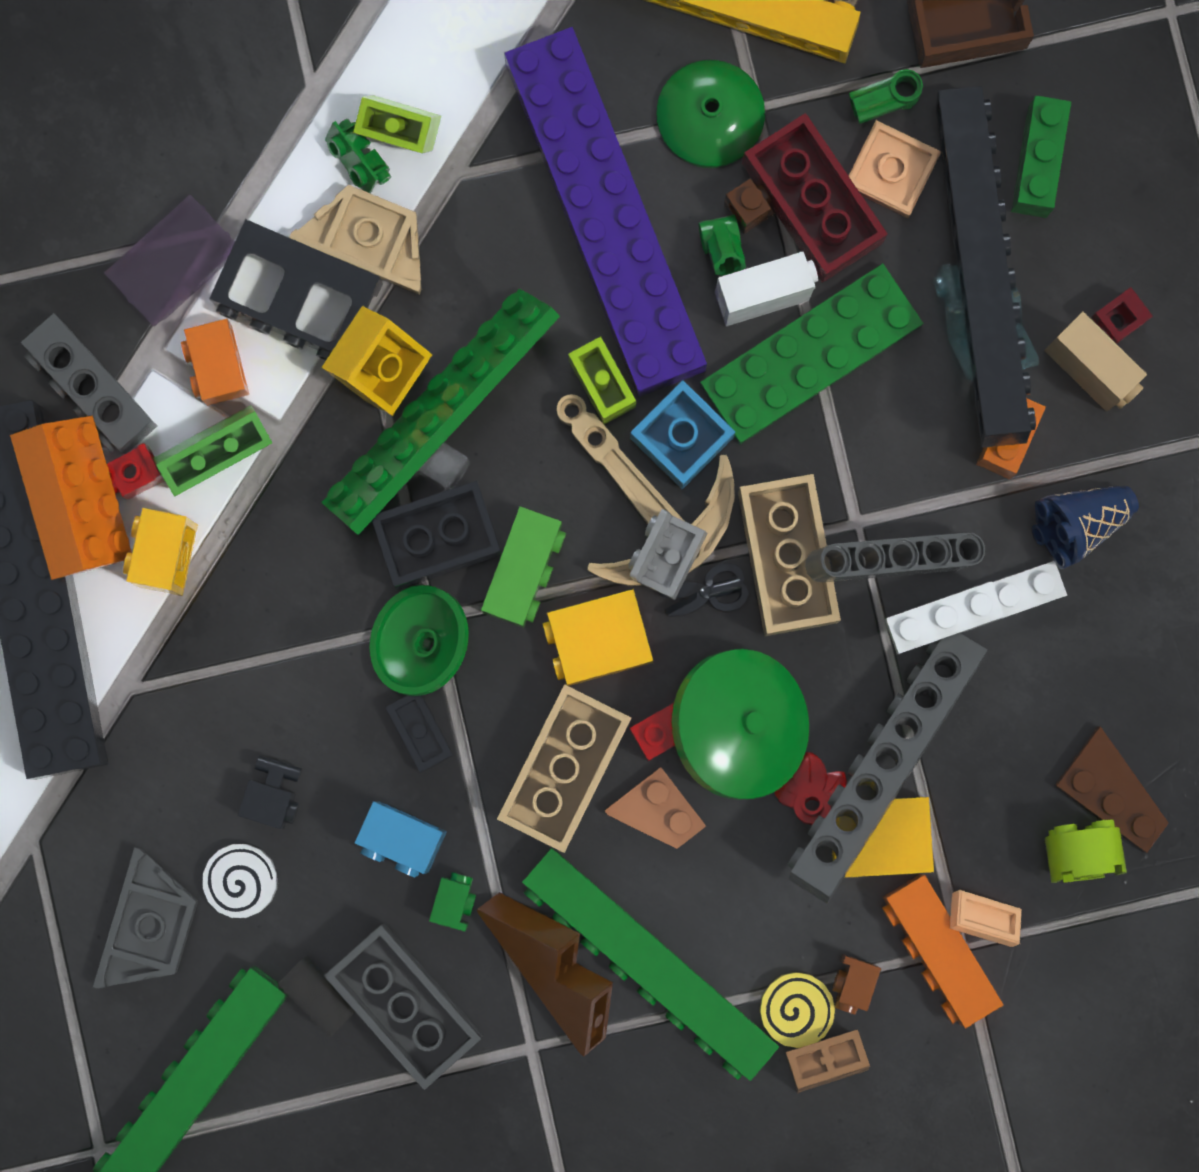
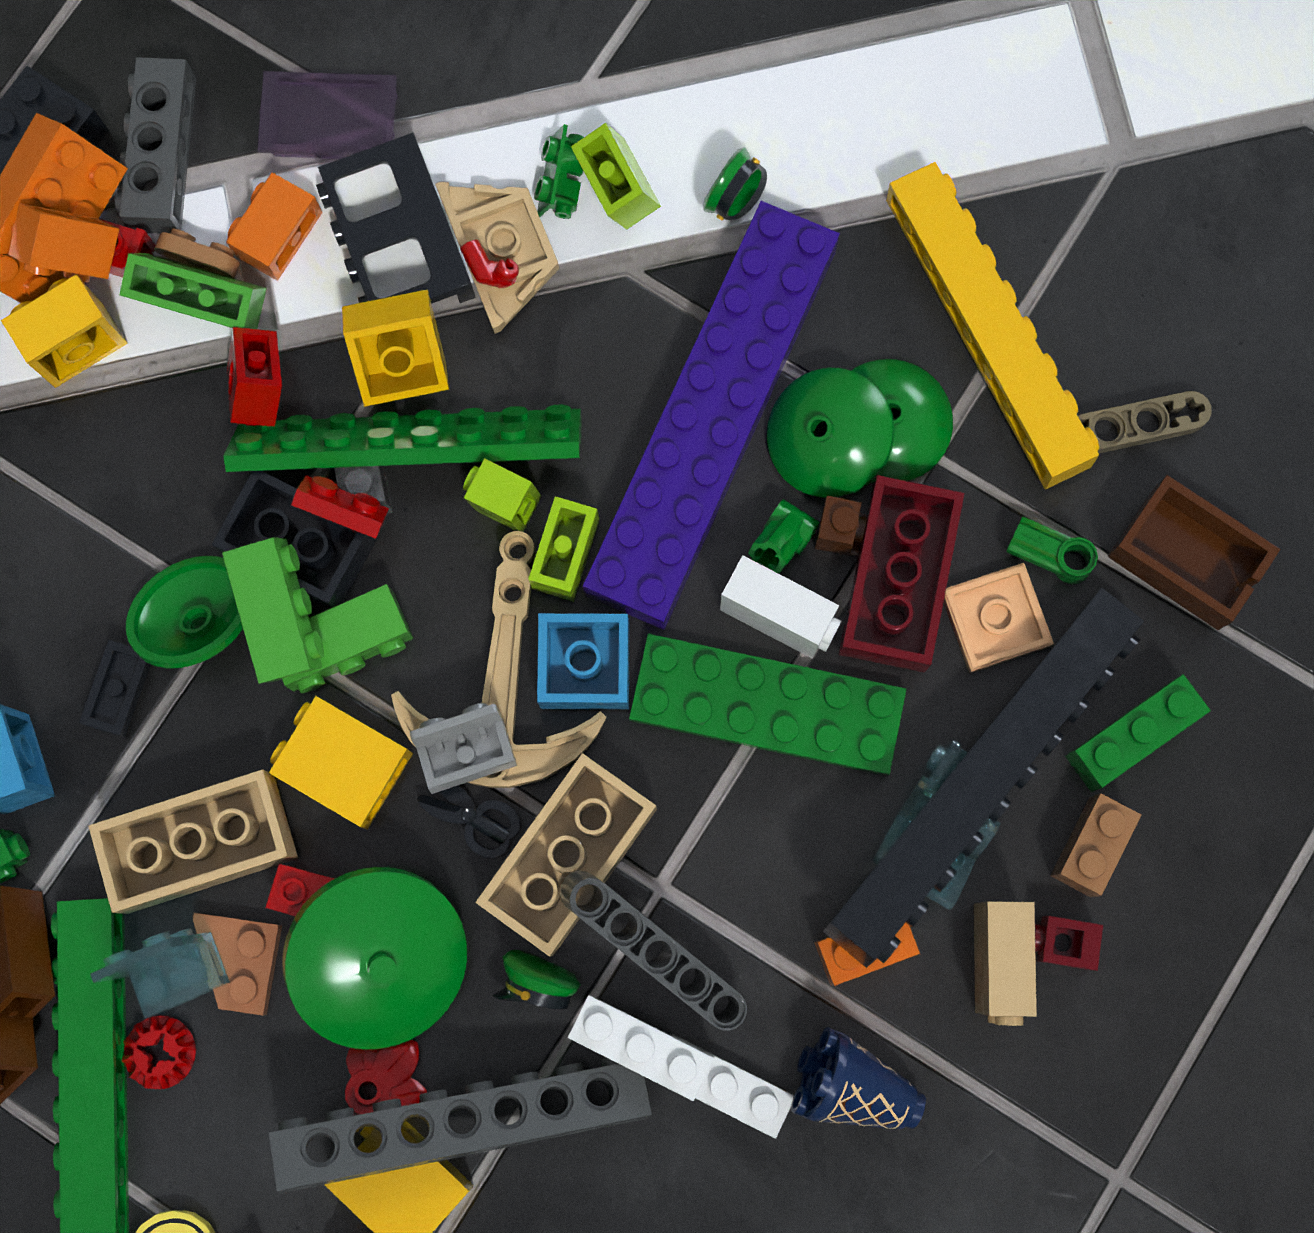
camera: 50 degrees right, 5 degrees down
none -> orange brick [8,203,119,283]
none -> clear light blue bracket [90,928,229,1019]
none -> red gear [121,1016,196,1089]
none -> medium nougat plate [154,228,240,278]
none -> bright green brick [222,537,324,684]
none -> red brick [227,327,282,427]
none -> red plate [291,475,389,539]
none -> red arm [460,239,519,289]
none -> lime brick [463,458,542,532]
none -> green piece [493,950,581,1010]
none -> piece [703,147,767,221]
none -> green dish [767,368,895,498]
none -> medium nougat brick [1050,793,1141,897]

